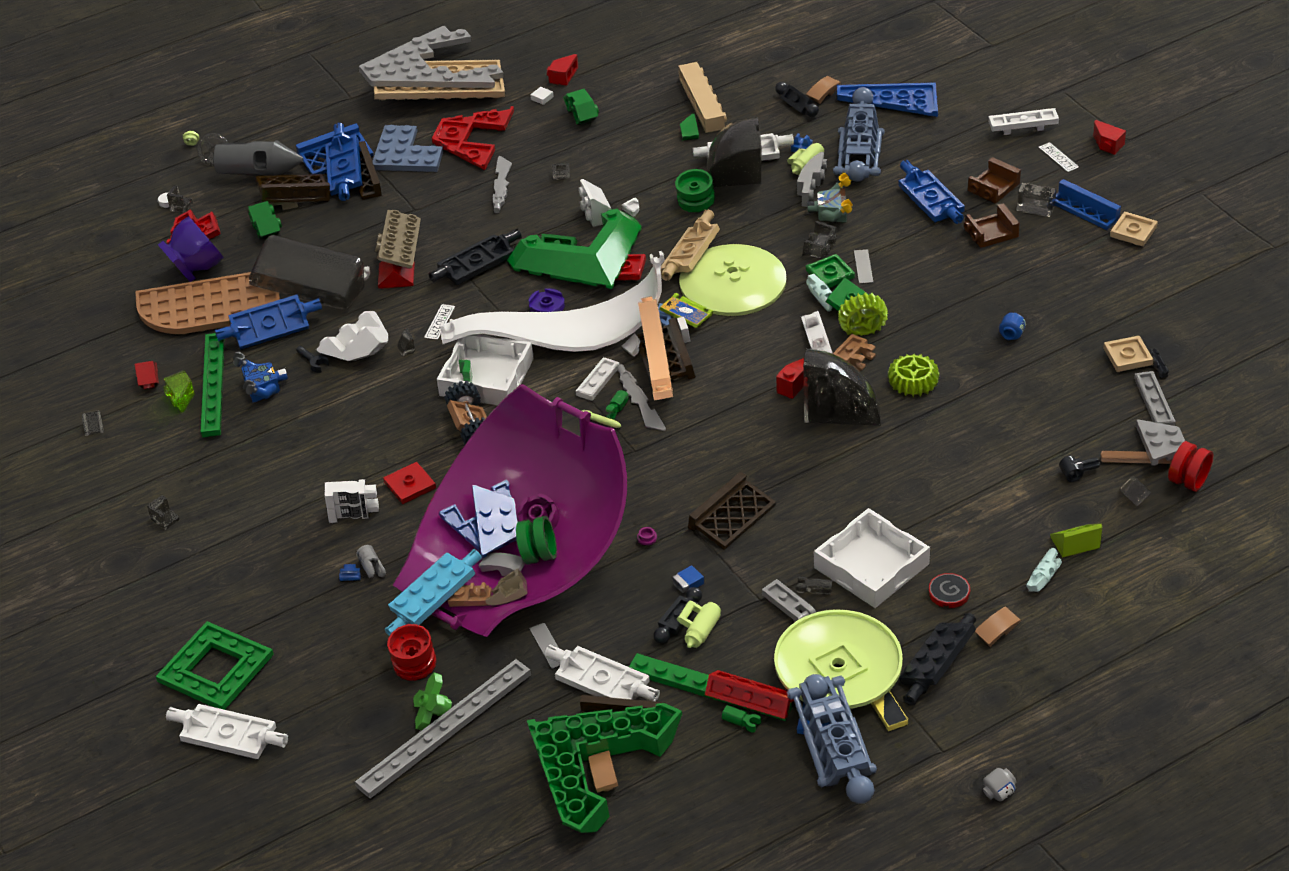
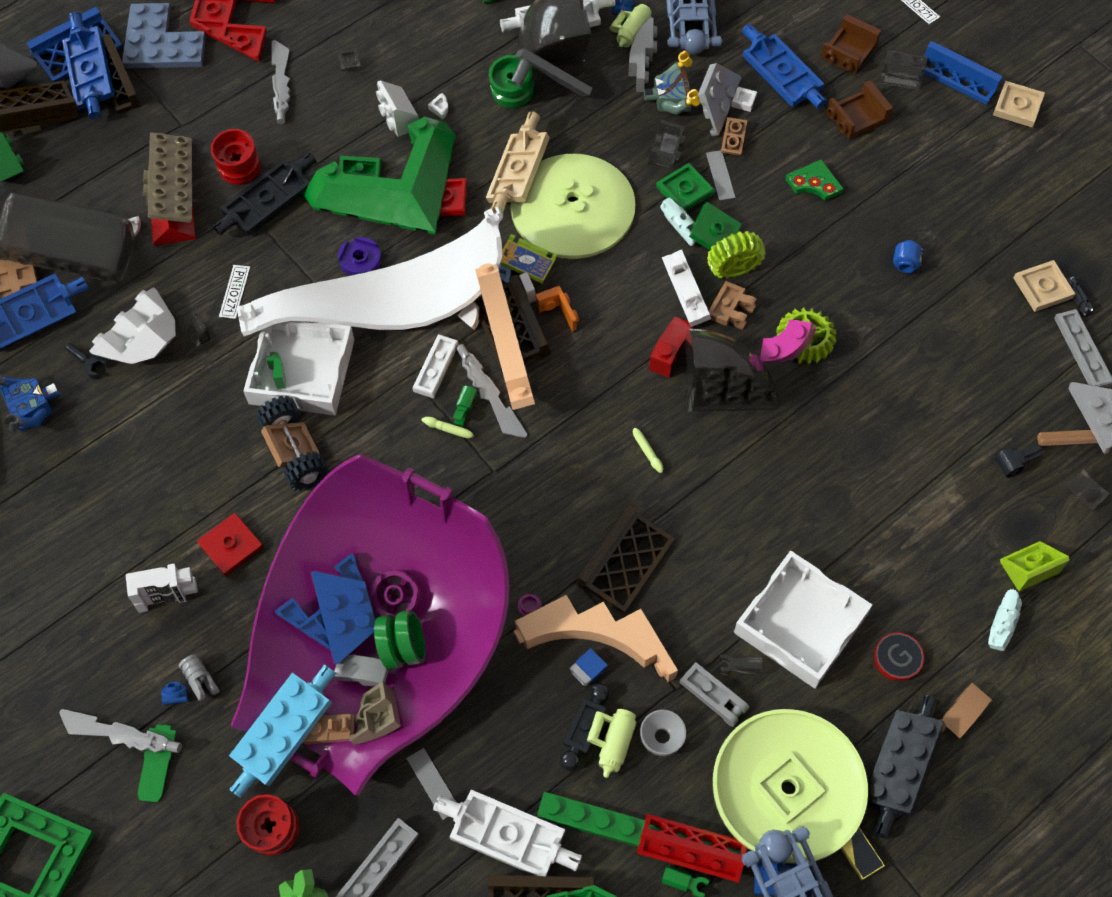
camera: 10 degrees left, 20 degrees up
none -> light grey sword [59,709,182,753]
none -> green piece [137,724,176,802]
none -> red wheel [211,129,261,185]
none -> dark grey piece [511,48,593,97]
none -> light nougat arch [513,595,678,682]
none -> orange bracket [535,286,579,332]
none -> yellowish green piece [633,428,663,473]
none -> light grey piece [640,710,686,756]
none -> light grey wing [698,63,741,136]
none -> medium nougat slope [721,117,747,156]
none -> white tile [731,87,757,112]
none -> dark pink brick [759,319,817,364]
none -> green tile [785,160,843,201]

